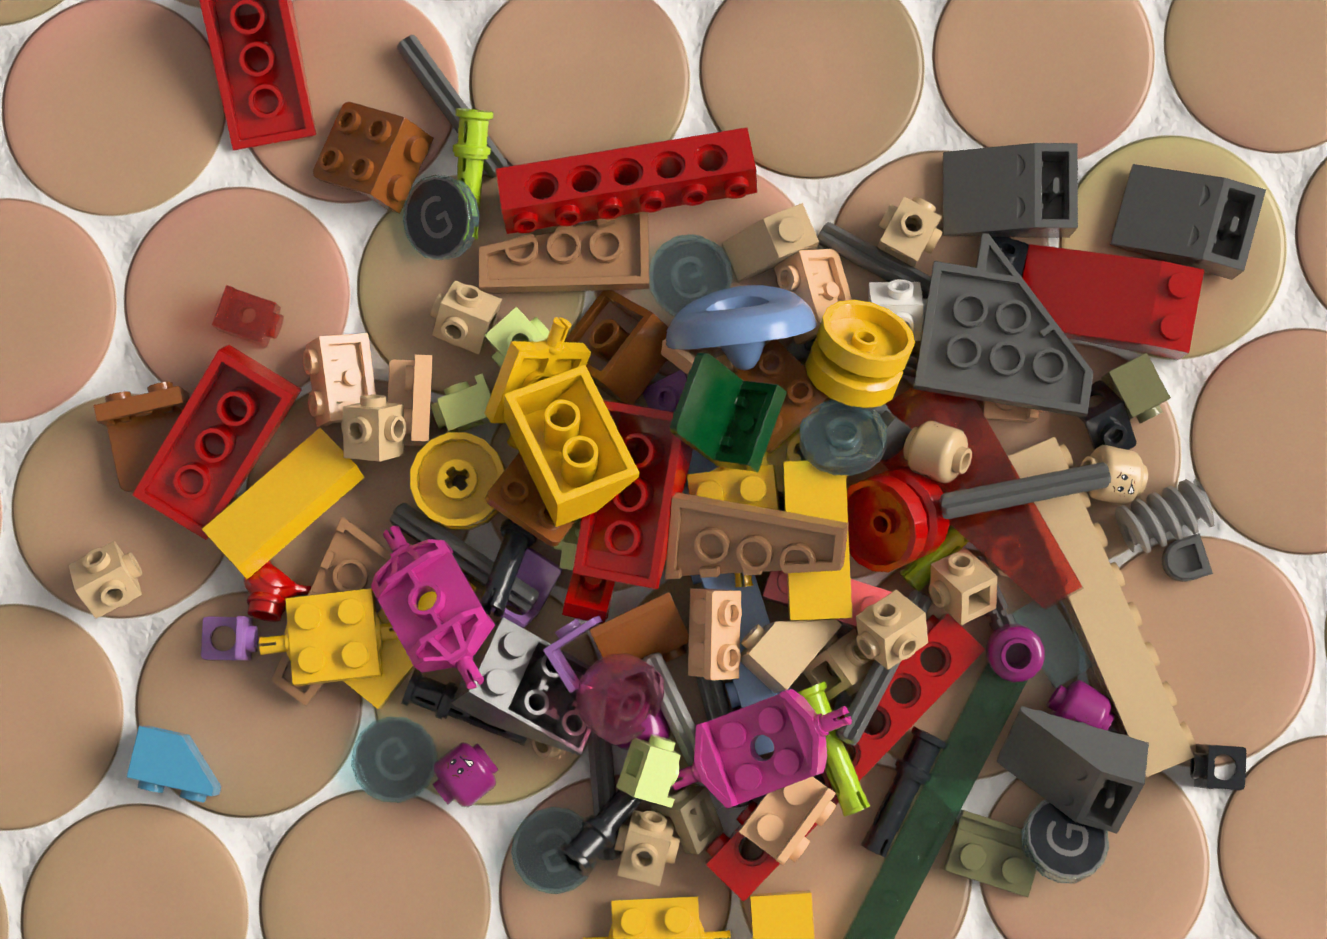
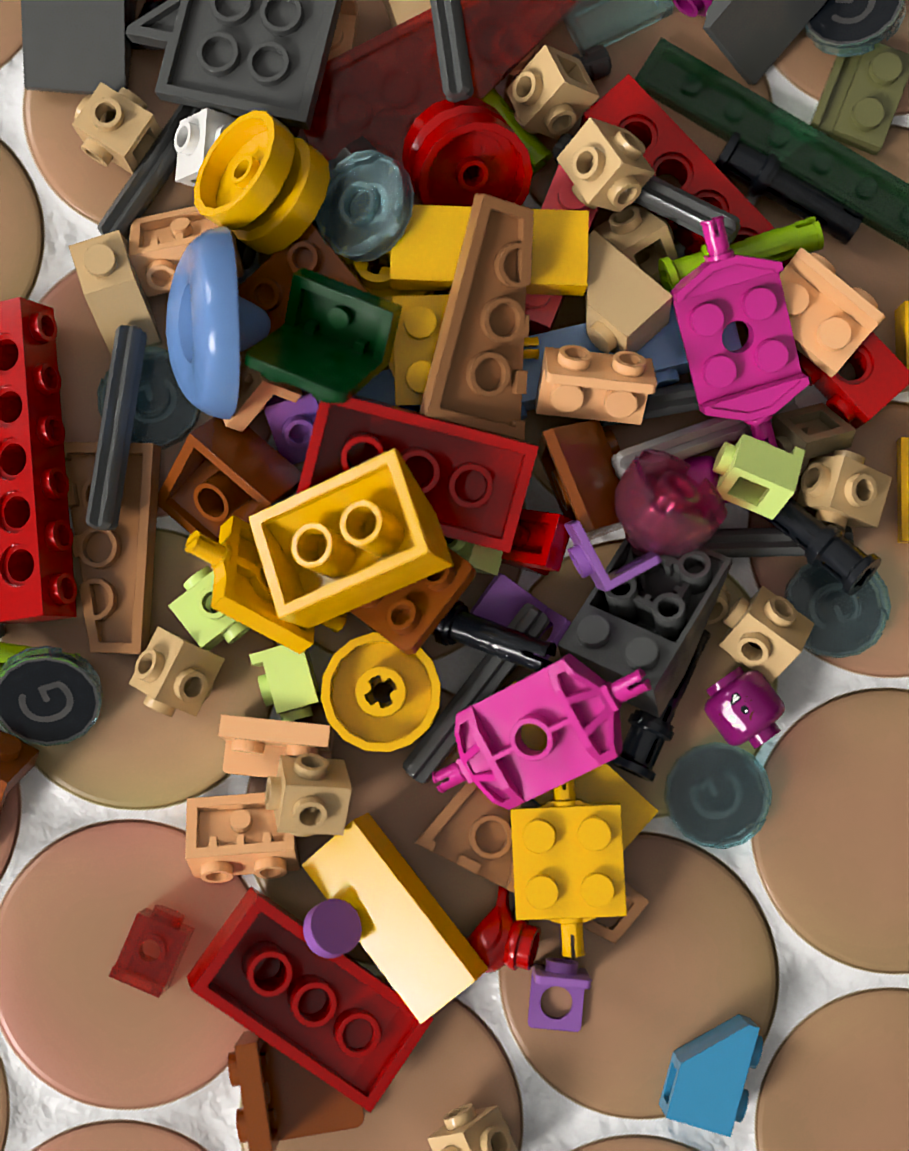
camera: 85 degrees left, 0 degrees up
tan head [903,421,972,483] -> none
magenta head [986,623,1045,682] -> none
none -> dark grey axle [85,325,147,531]
none -> medium lavender tile [303,899,362,959]
none -> tan brick [719,586,815,684]

